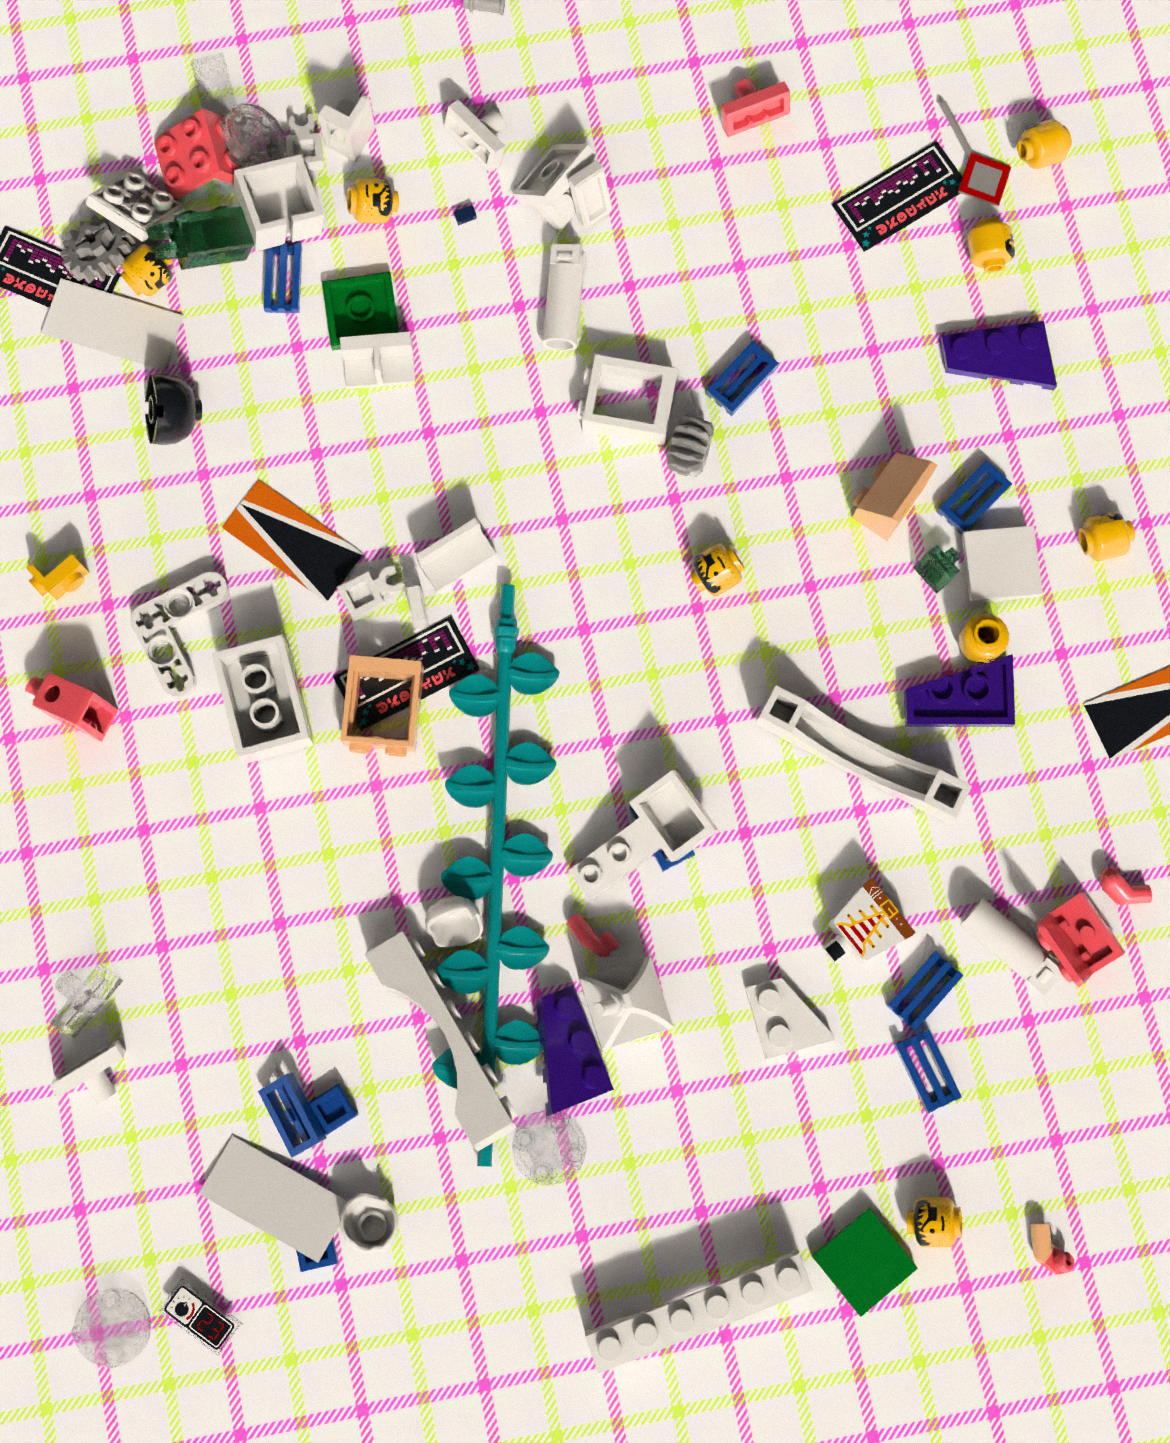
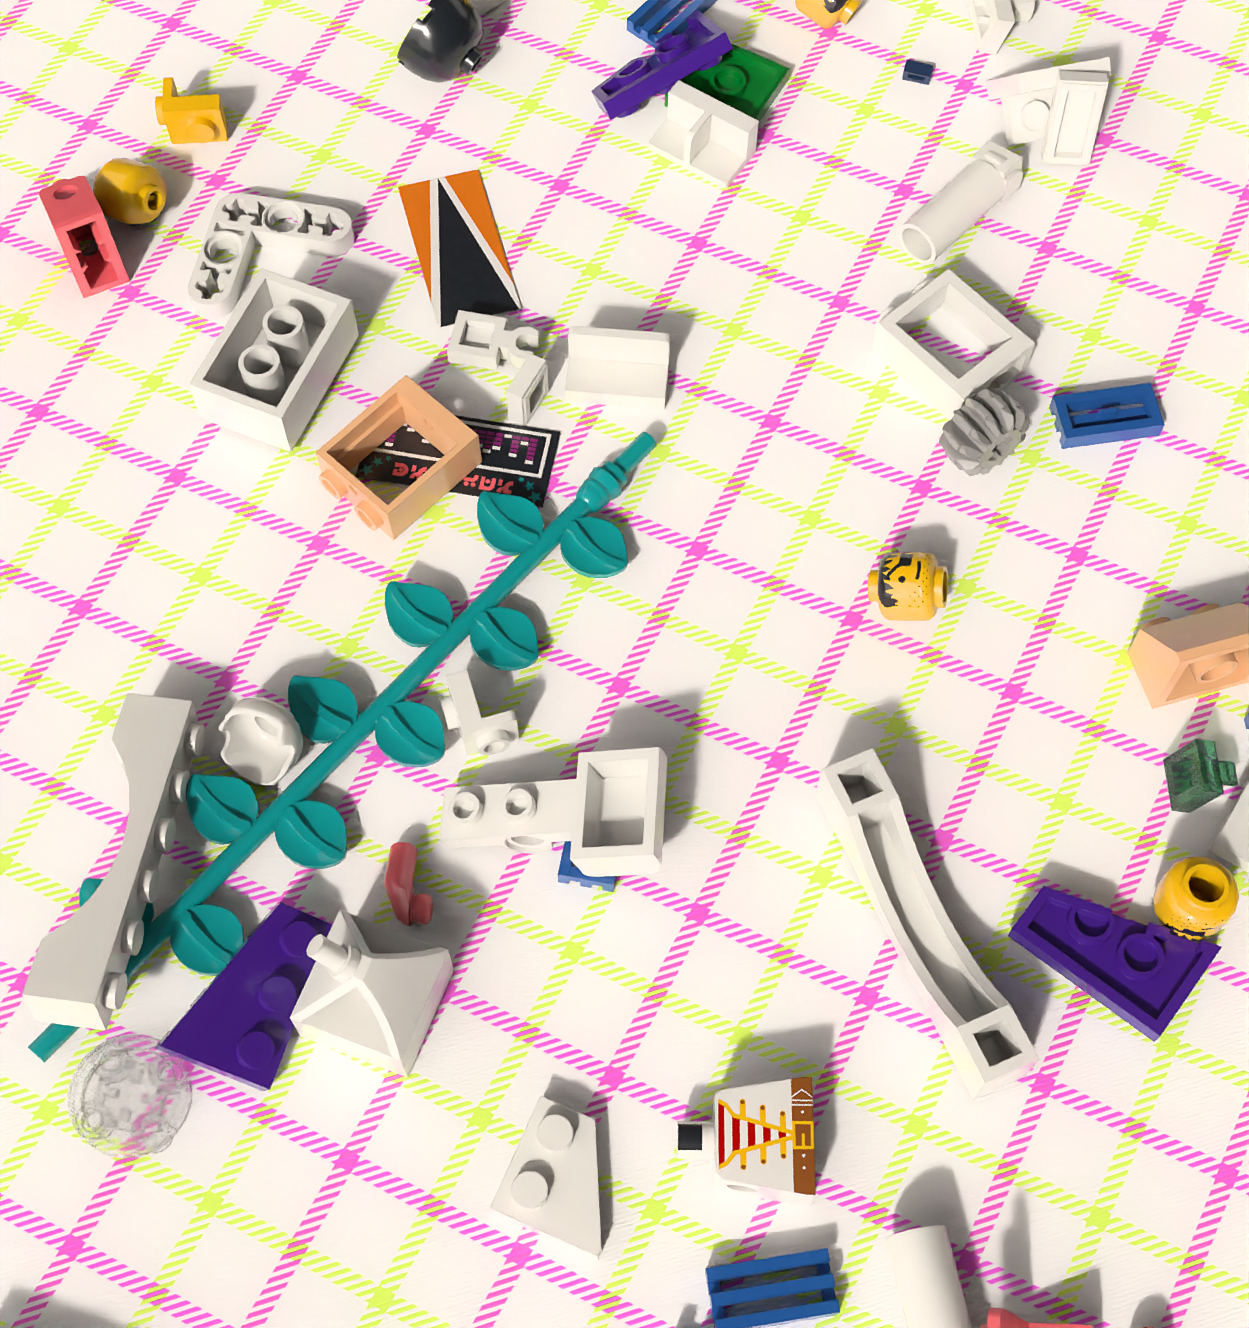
camera: 40 degrees right, 15 degrees down
none -> yellow head [93,158,167,227]
none -> white bracket [440,670,519,756]
none -> dark purple wing [591,10,733,120]

